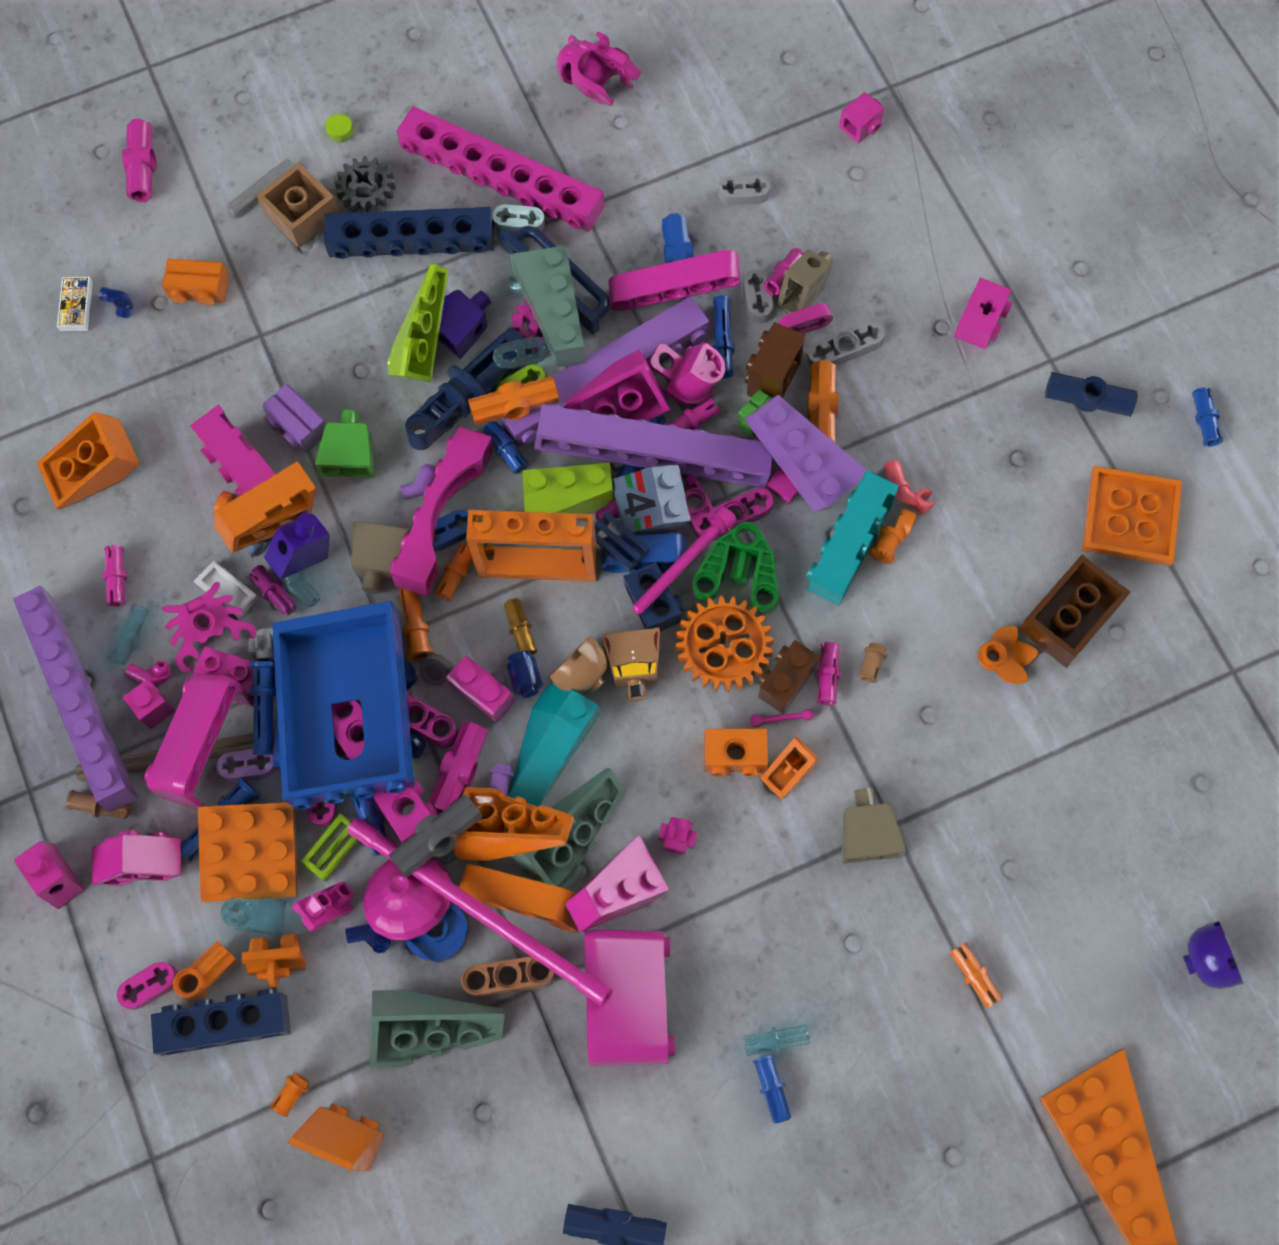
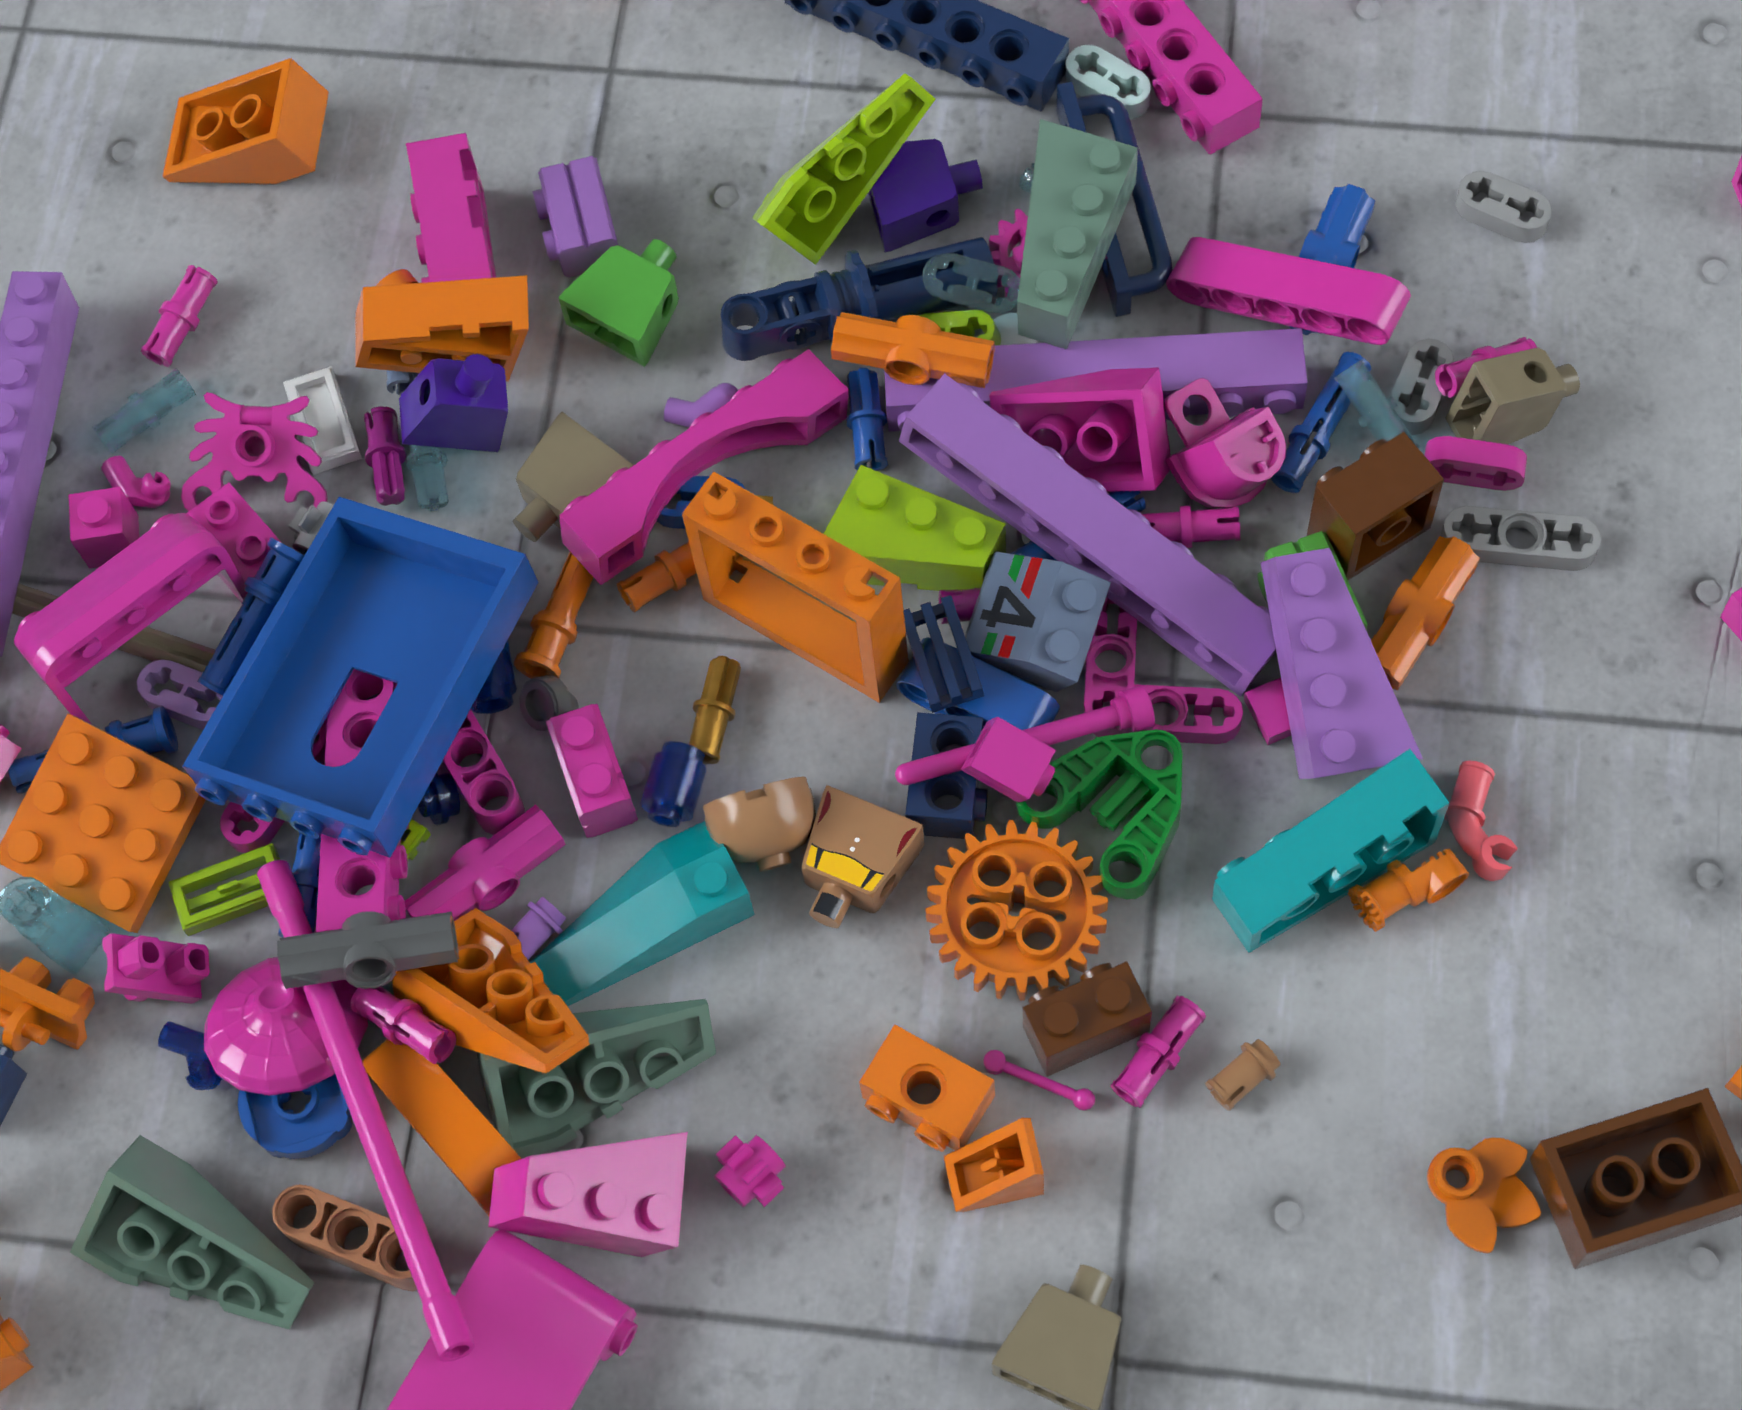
camera: 35 degrees right, 5 degrees down
none -> dark pink pin [350,986,456,1064]
none -> dark pink brick [961,716,1056,803]
none -> clear light blue pin [1334,359,1421,448]

